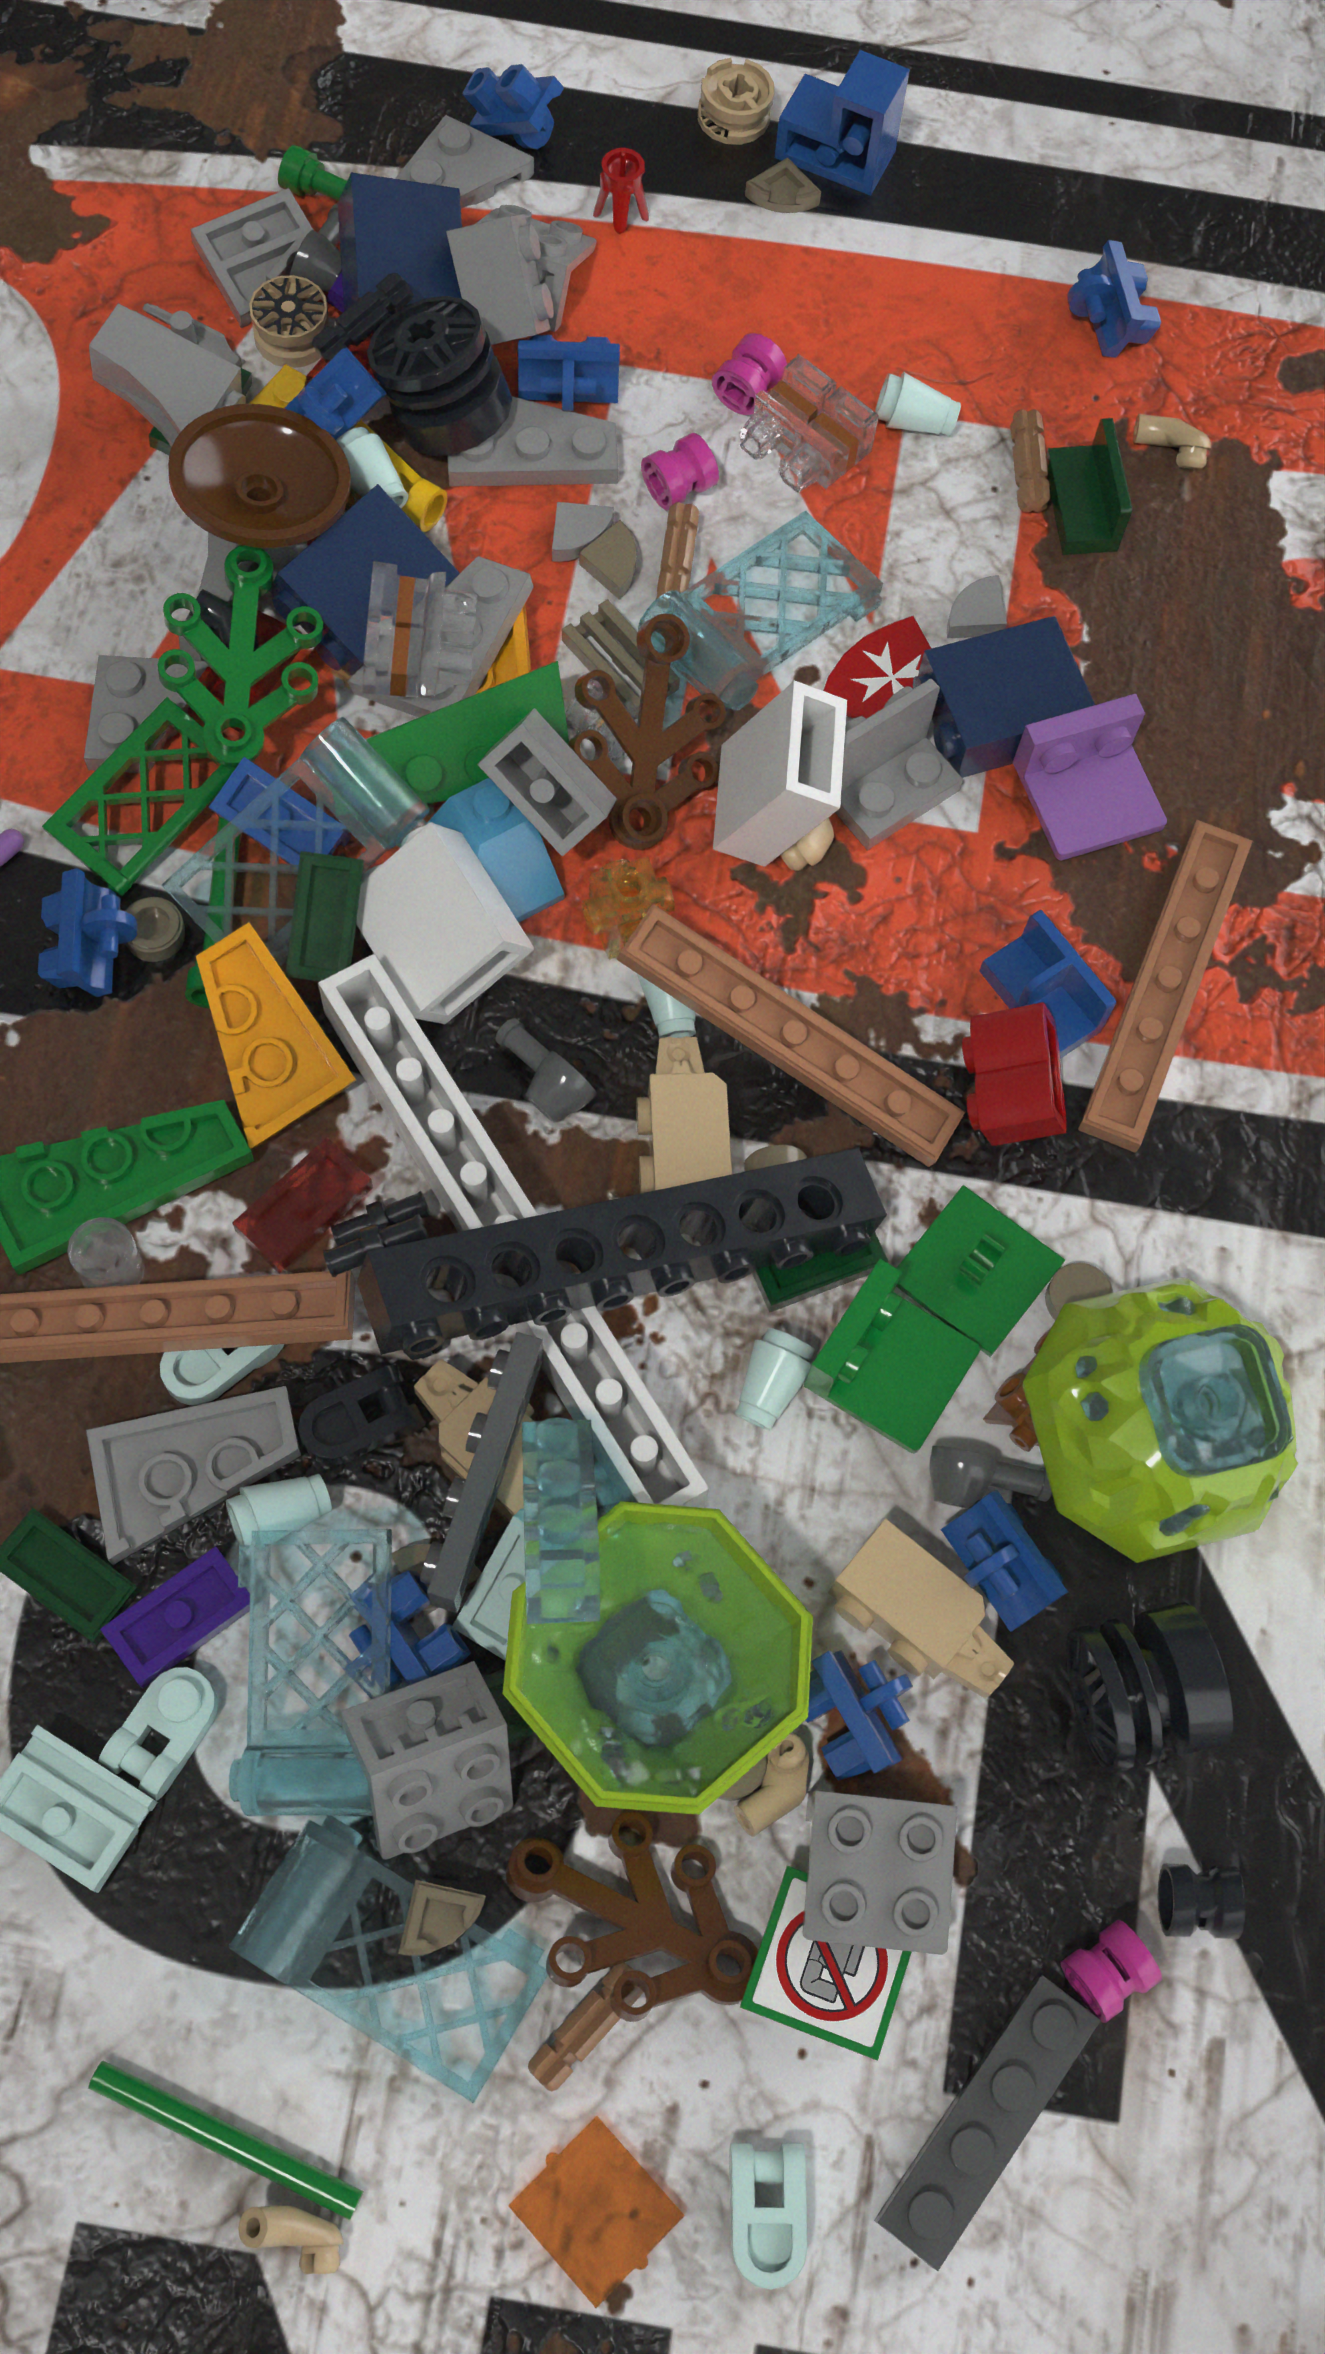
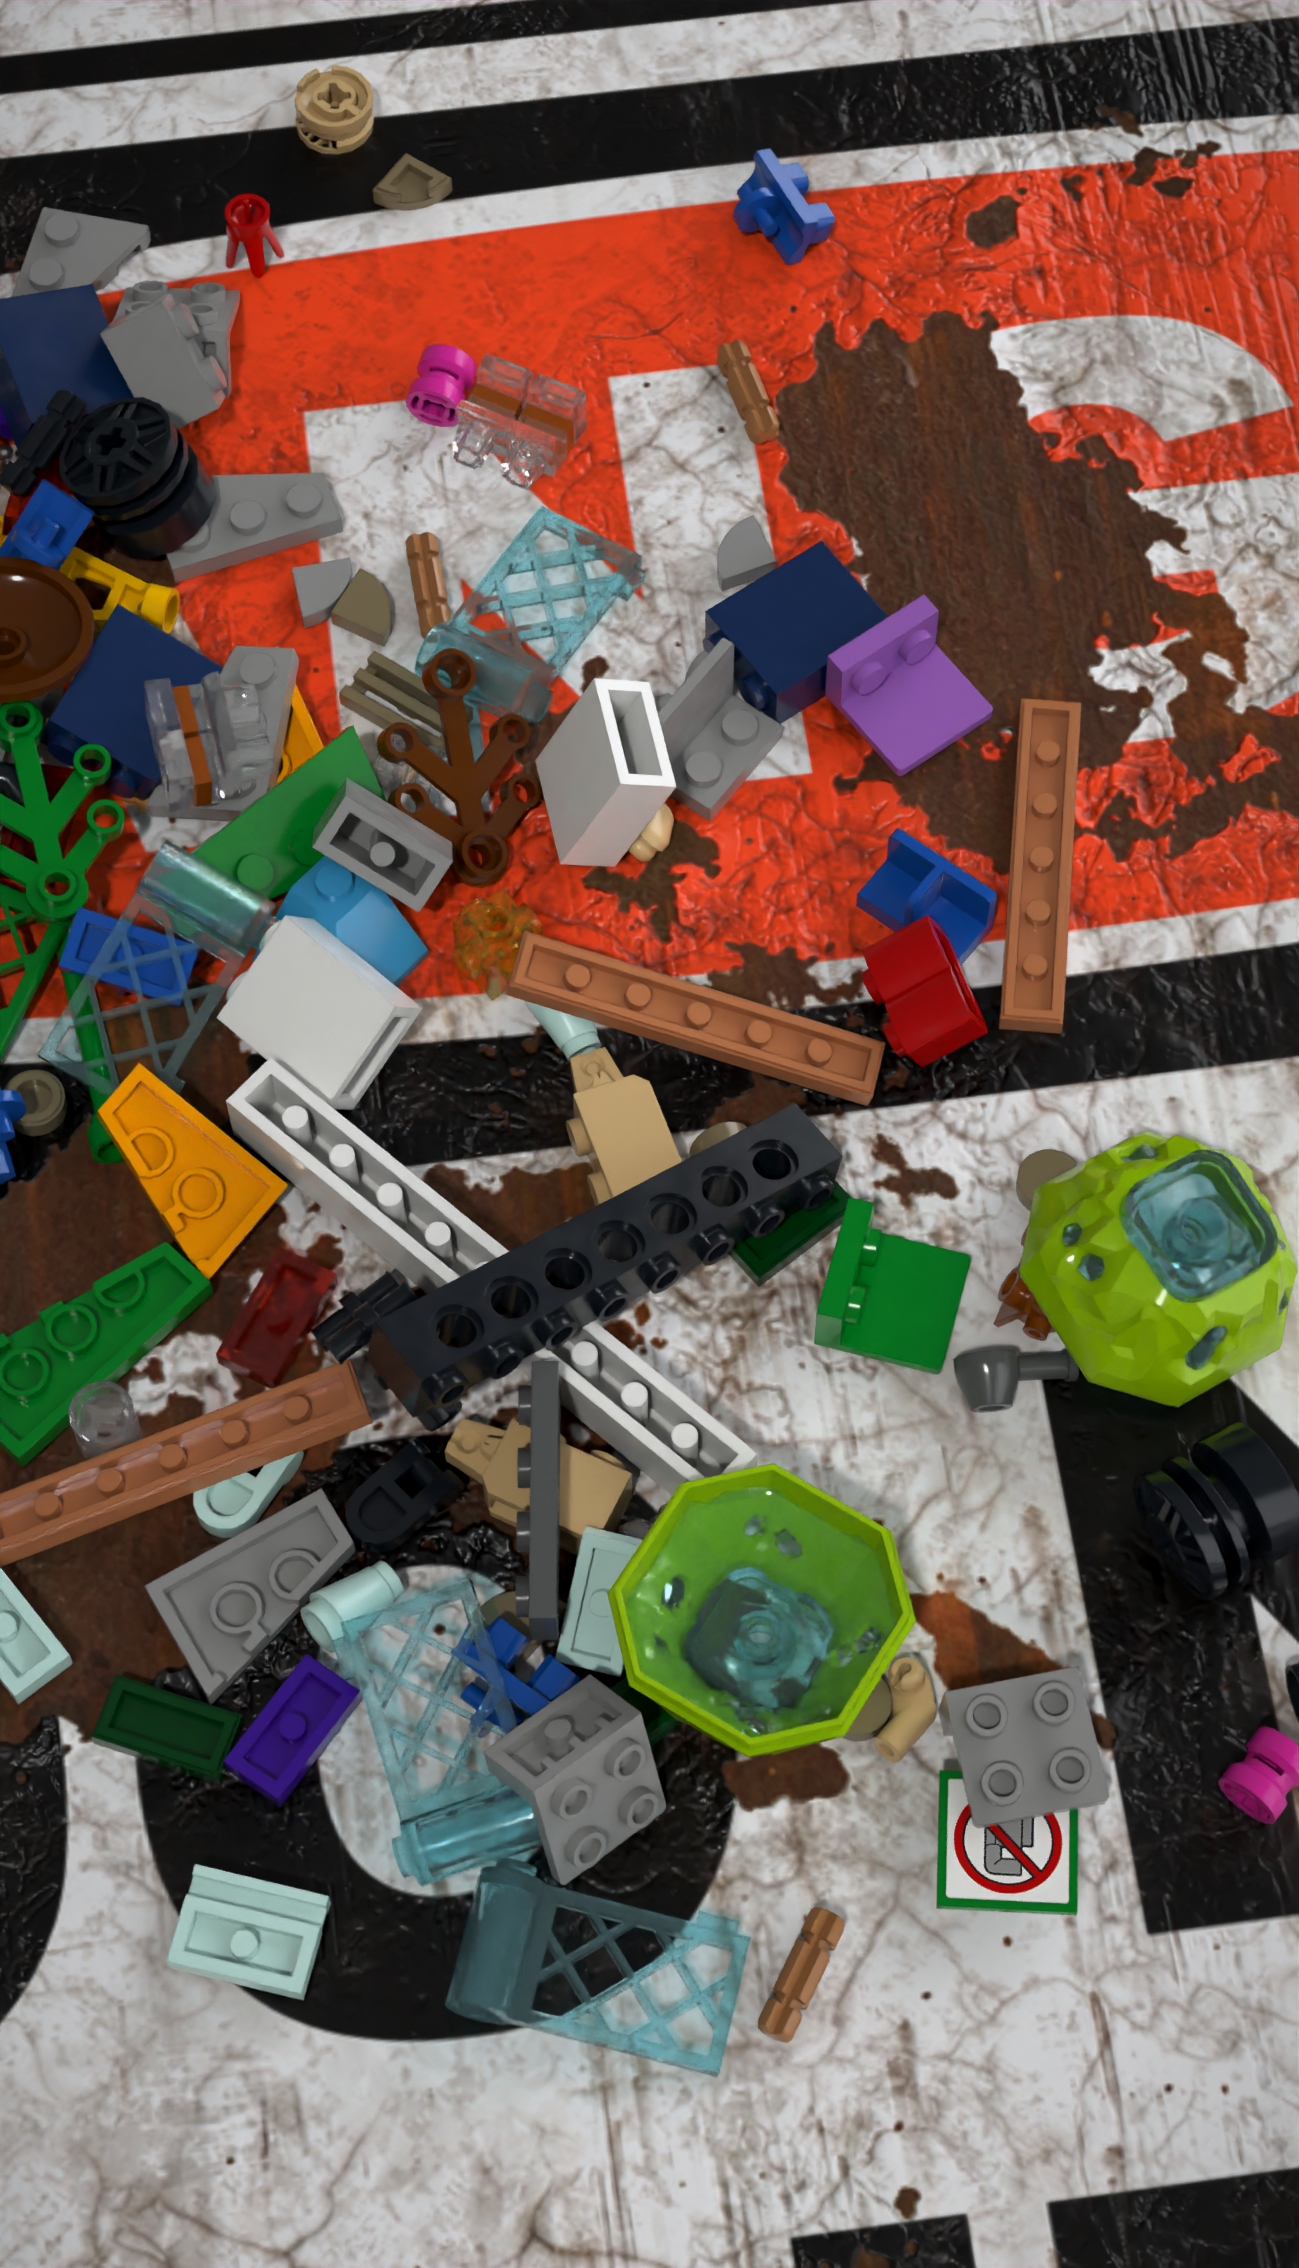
camera: 10 degrees left, 5 degrees down
green bar [88,2061,364,2220] -> none
light aqua plate [98,1667,218,1801] -> none
tan arm [238,2205,344,2274] -> none
dark green tile [286,851,364,982] -> none
light aqua cone [336,427,408,508] -> none
dark tan tile [398,1880,486,1955] -> none
blue hips [463,64,564,149] -> none
dark grey bar [495,1018,597,1123] -> none
reddish brown plant [506,1812,758,2022] -> none
clear orange piece [508,2115,685,2308] -> none
blue hips [518,335,620,411] -> none
clear light blue arch [522,1418,600,1624] -> none
dark pink wheel [641,433,719,510] -> none
light aqua plate [729,2143,807,2290] -> none
light aqua cone [735,1328,815,1431] -> none
blue brick [775,50,910,196] -> none
blue hips [806,1650,913,1781] -> none
red sticker [823,616,932,719] -> none
tan hinge [828,1518,1014,1699] -> none
light aqua cone [874,372,961,436] -> none
dark grey plate [874,1975,1101,2271] -> none
green piece [896,1185,1065,1358] -> none
blue hips [941,1490,1068,1632] -> none
dark green panel [1046,418,1132,555] -> none
tan arm [1133,414,1211,469] -> none

